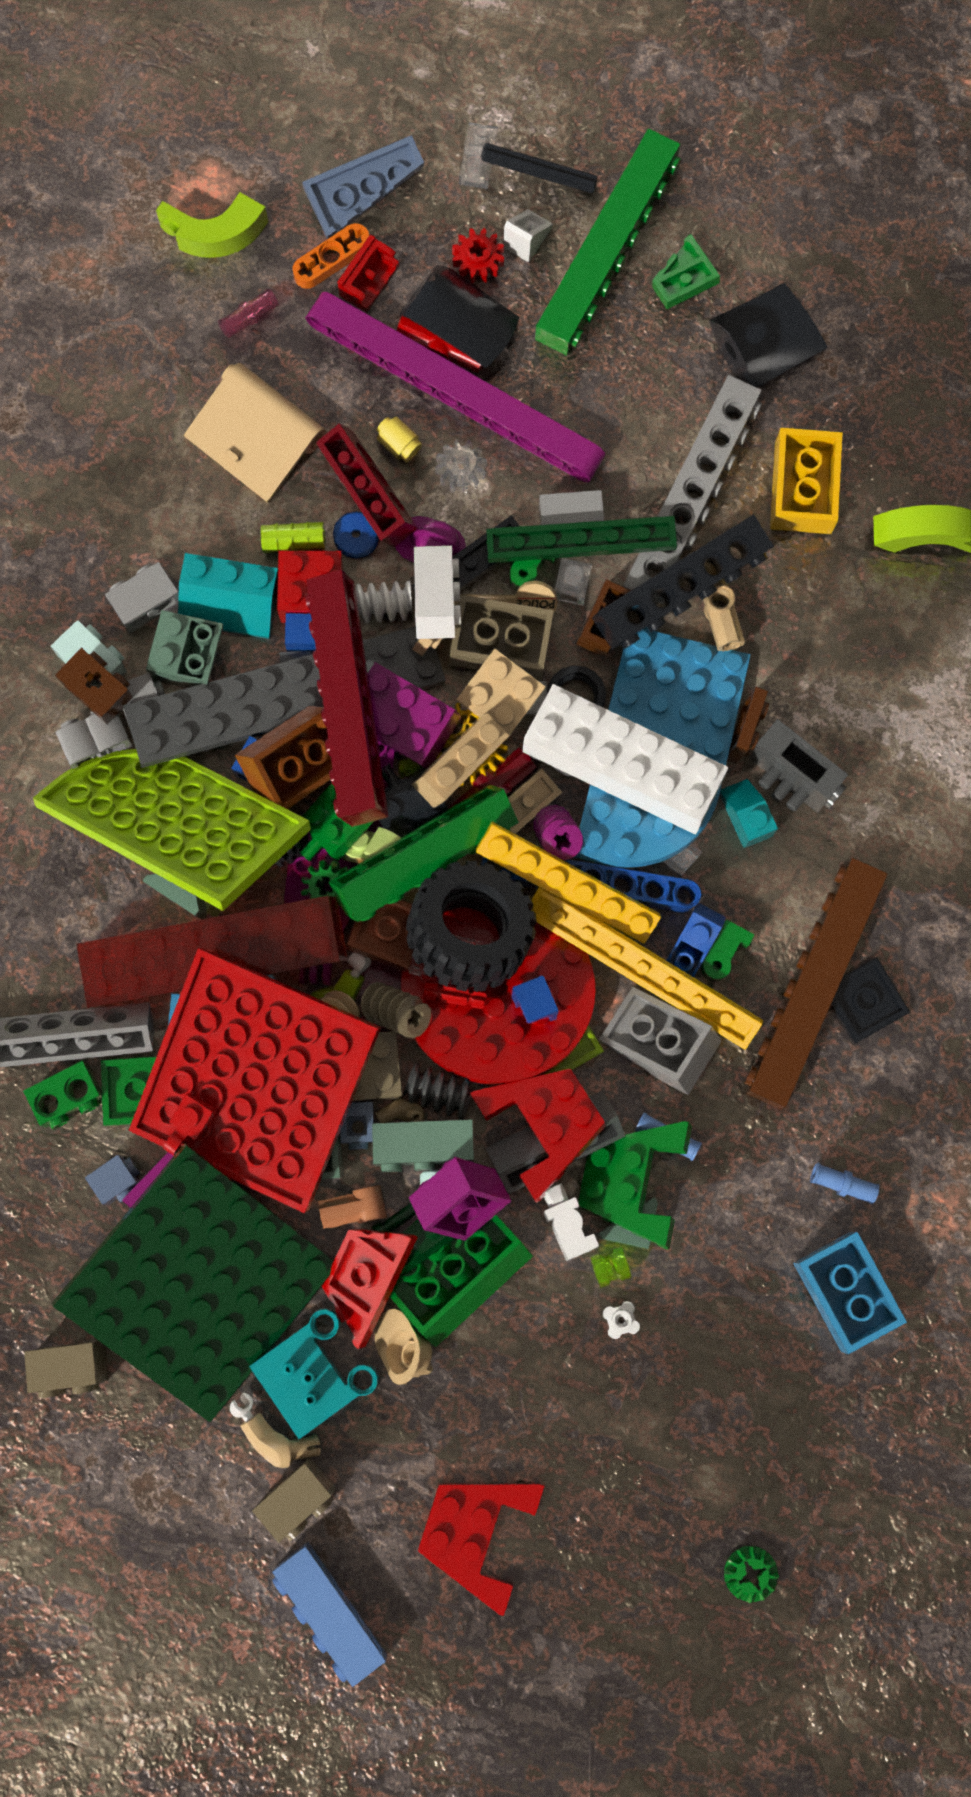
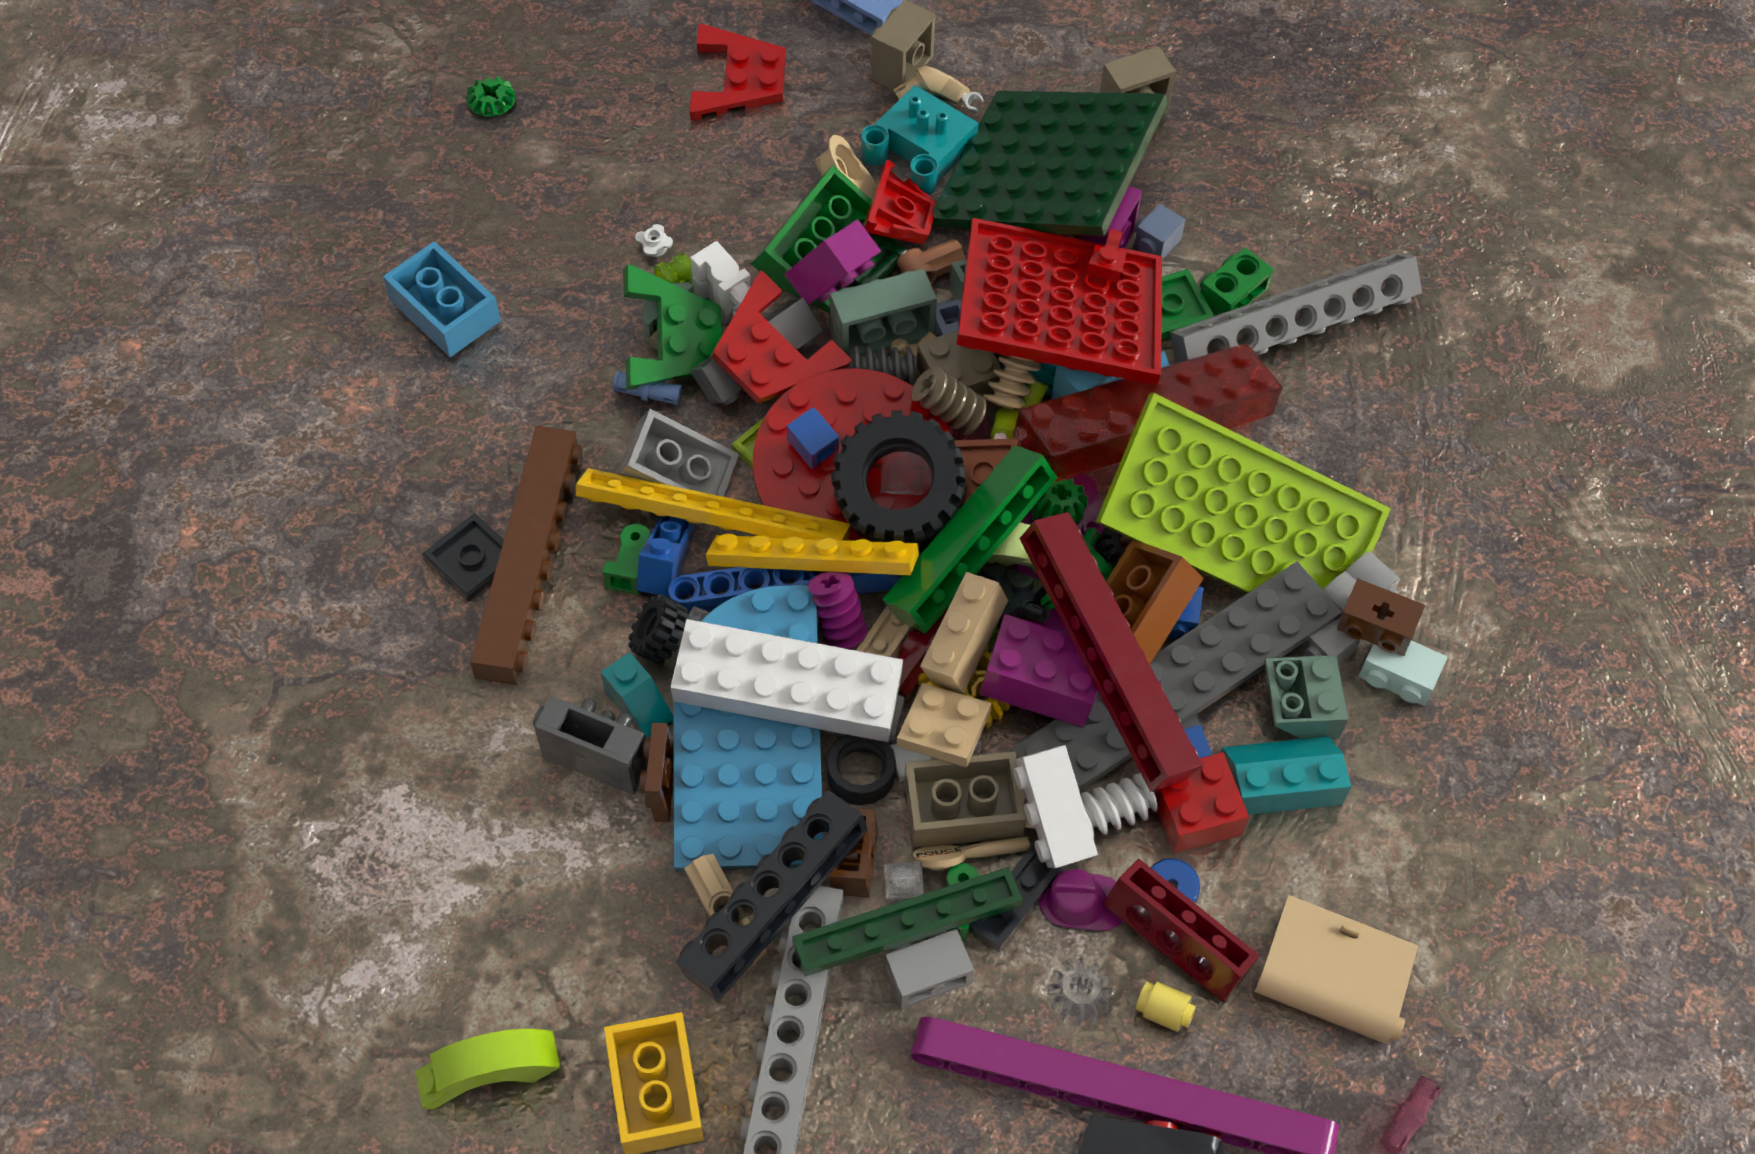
camera: 165 degrees right, 20 degrees down
light grey brick [105,562,179,634] -> none
lime axle [261,521,326,553] -> none
medium blue pin [810,1163,879,1204] -> none
none -> black tyre [628,594,689,664]

